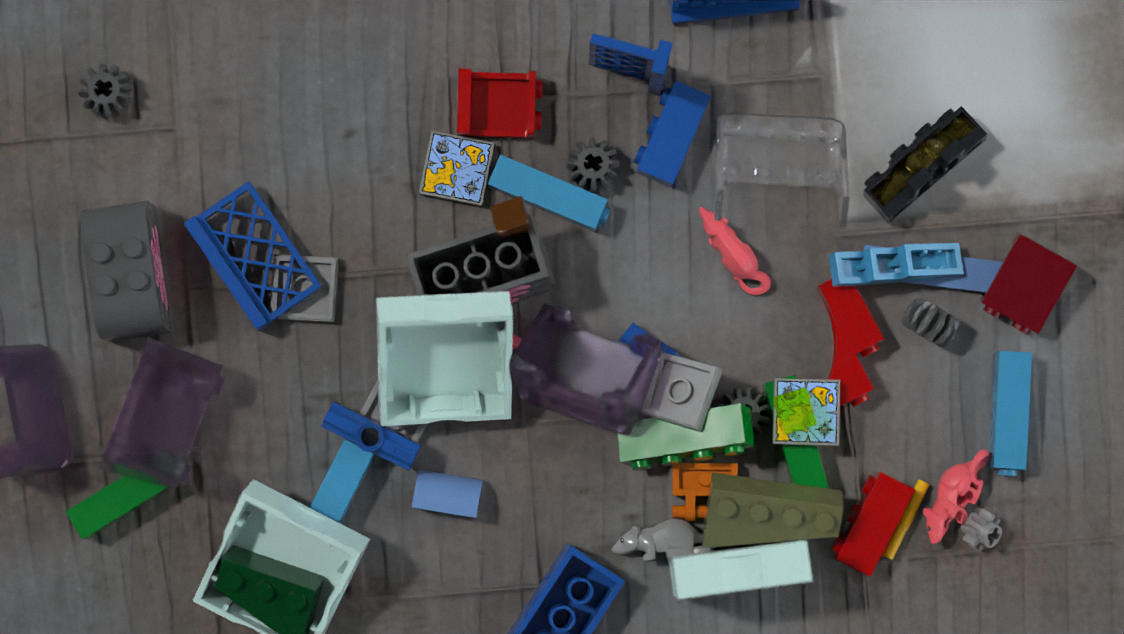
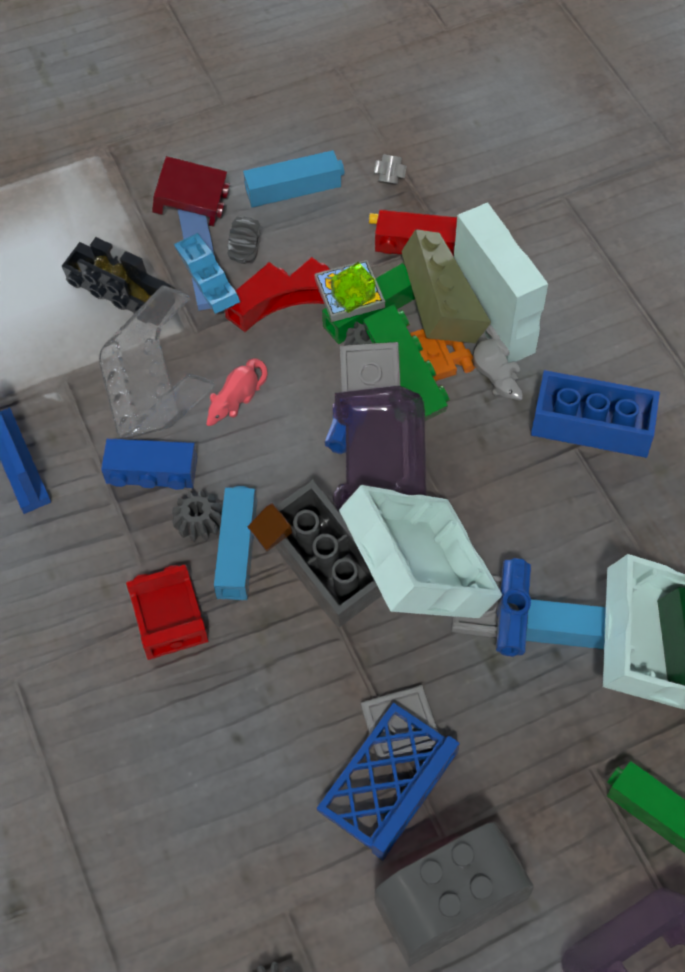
camera: 110 degrees left, 25 degrees down
clear purple windscreen [99,338,225,489] -> none
medium blue brick [412,470,483,518] -> none
tile [419,130,495,207] -> none
blue fence [589,33,673,95] -> none
coral animal [923,449,992,544] -> none

